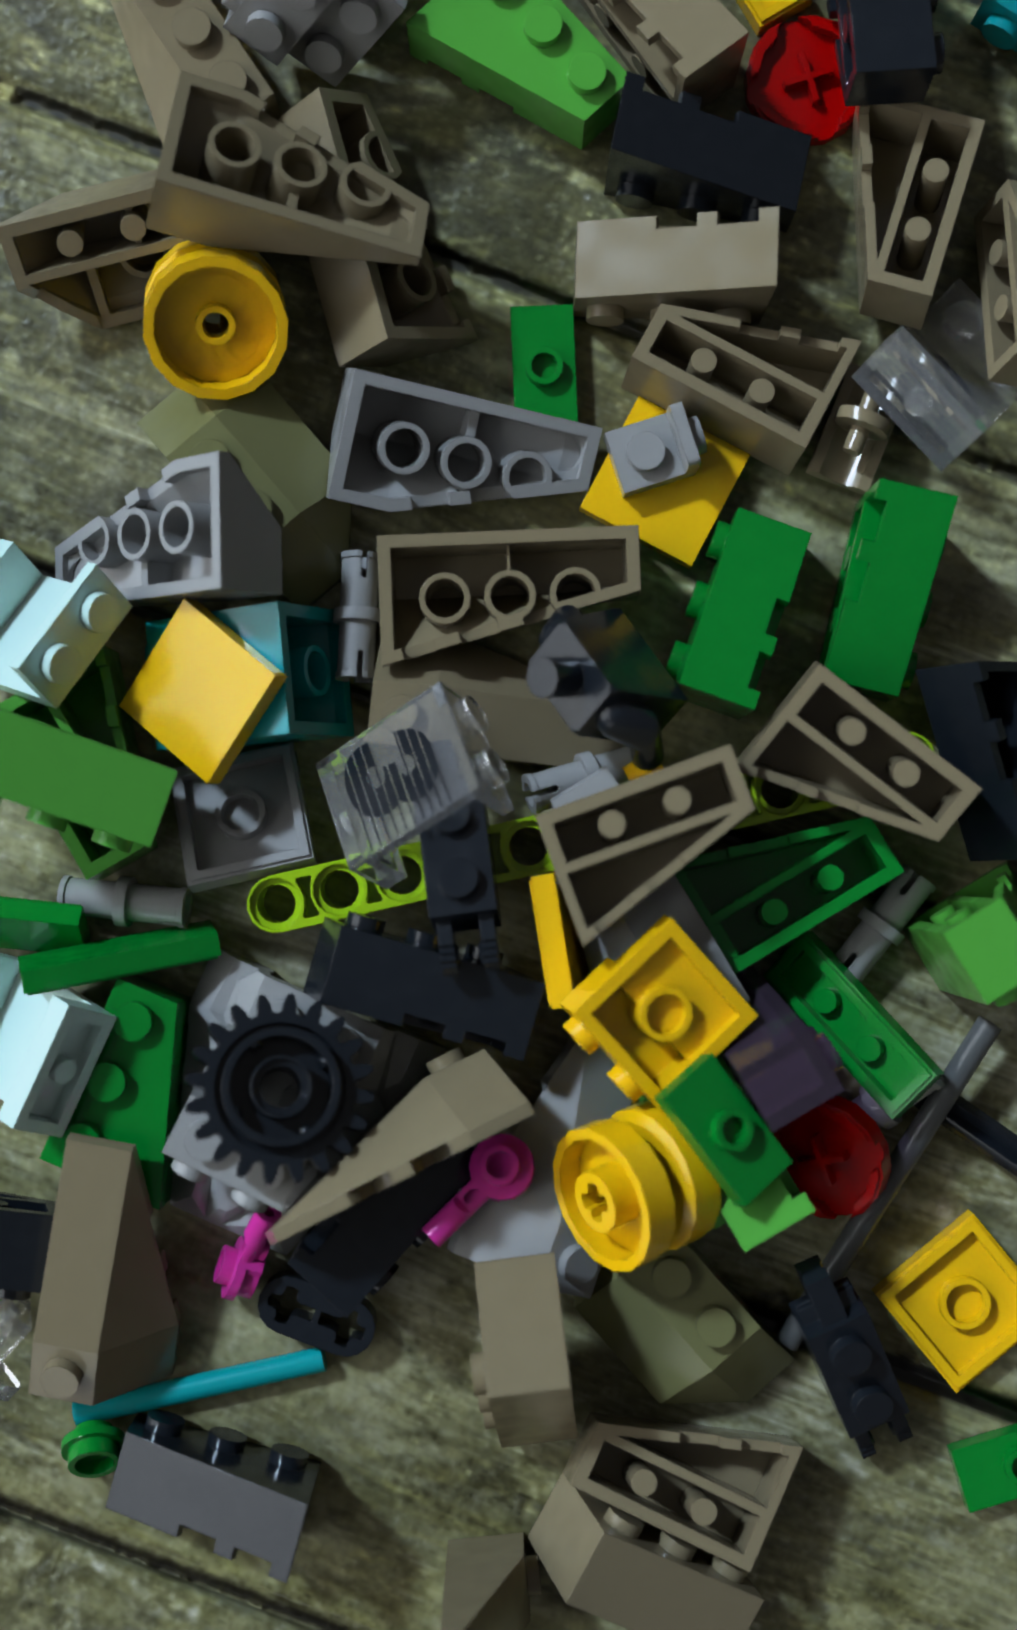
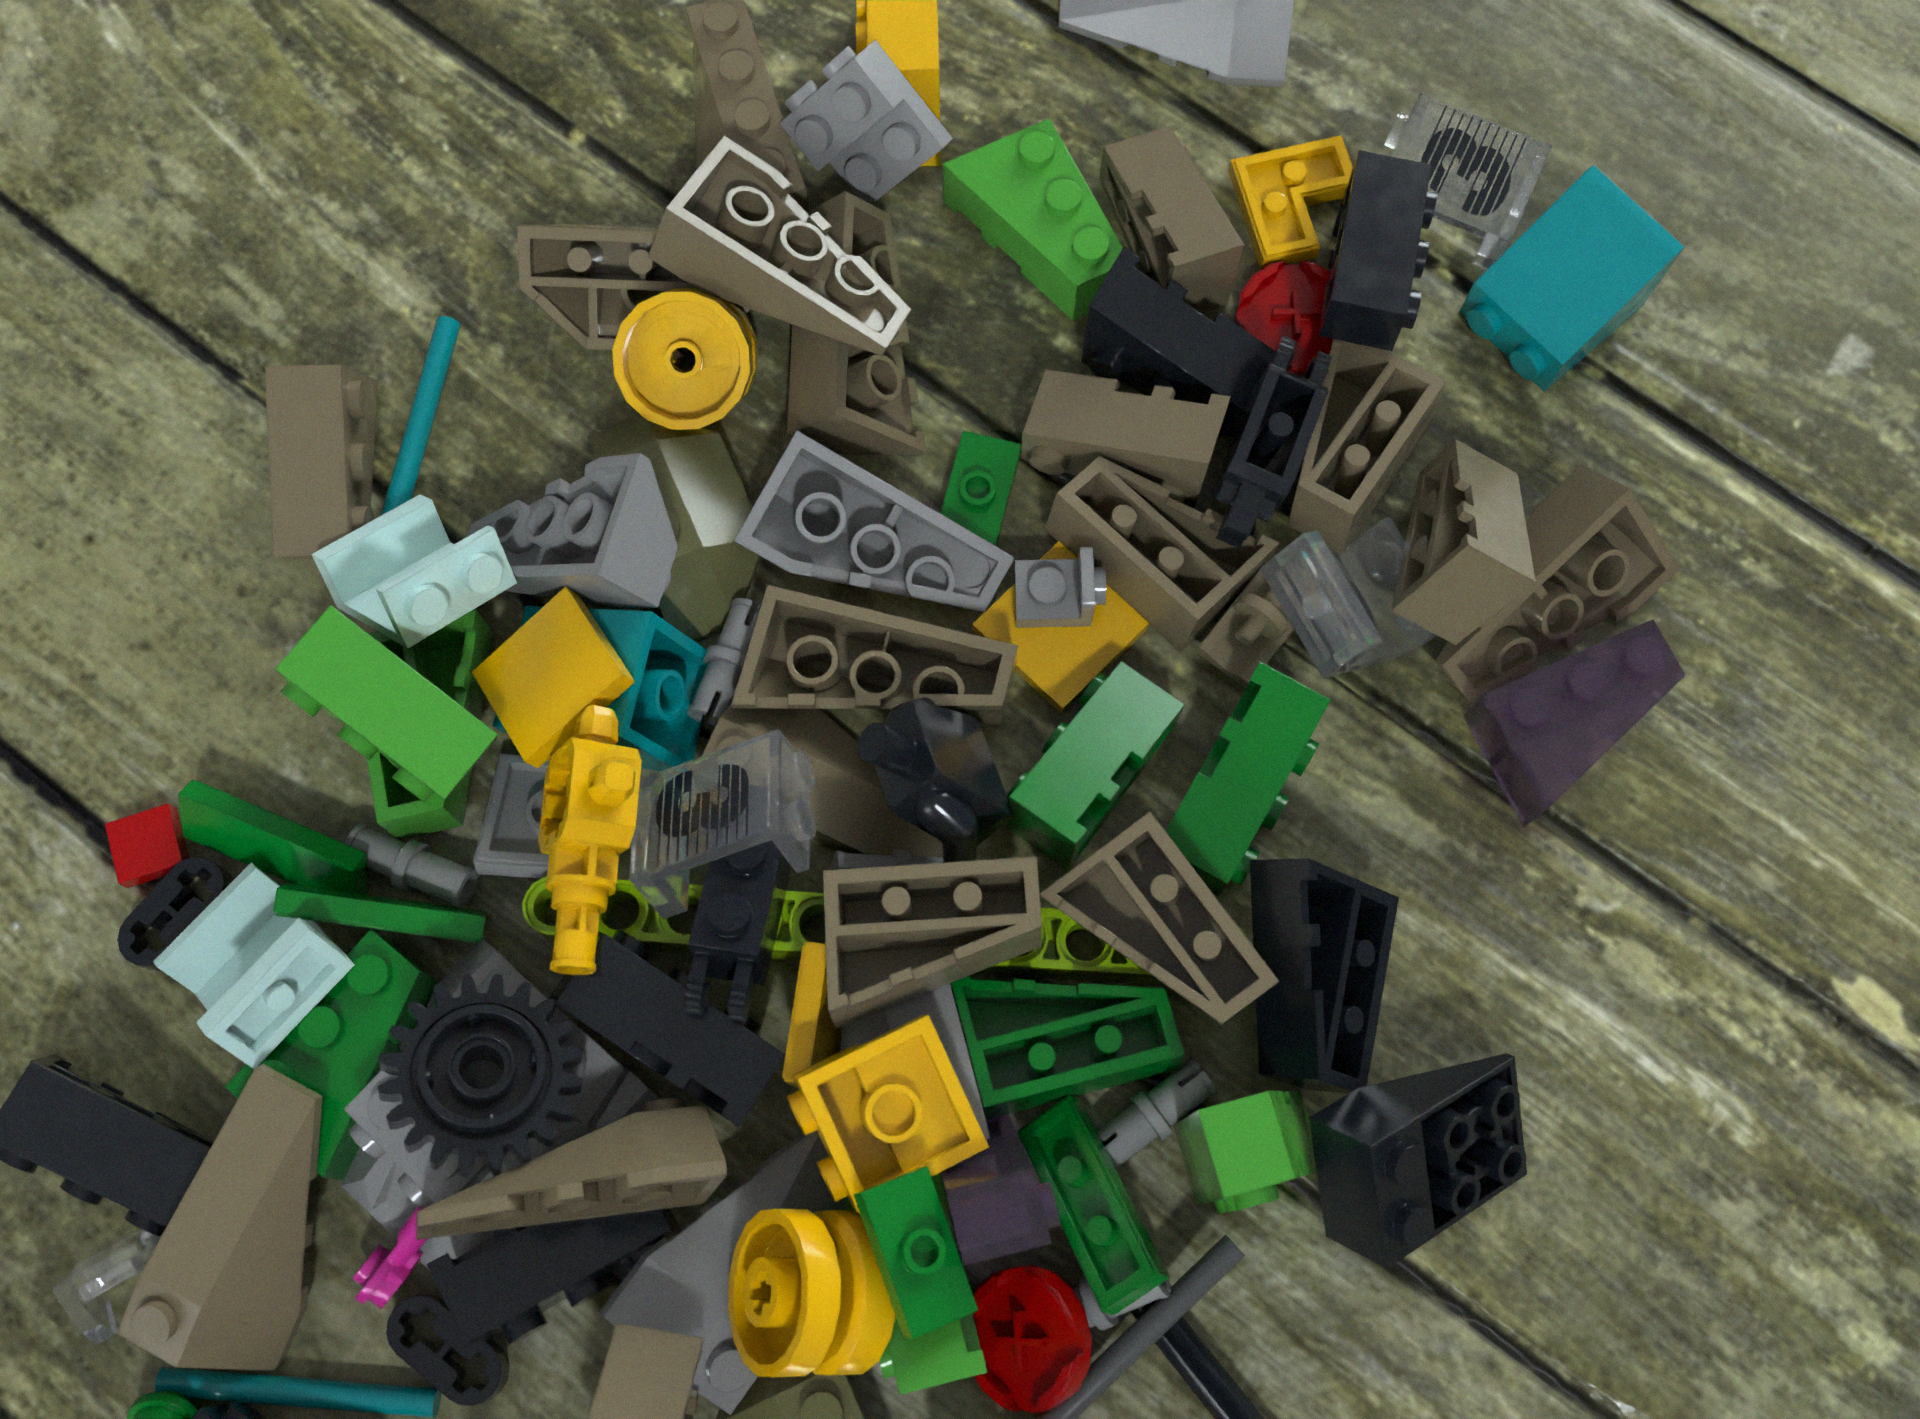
camera: 15 degrees right, 15 degrees down
dark pink plate [421,1133,536,1248] -> none
none -> yellow piece [538,705,642,975]
none -> black hinge [1211,336,1332,548]

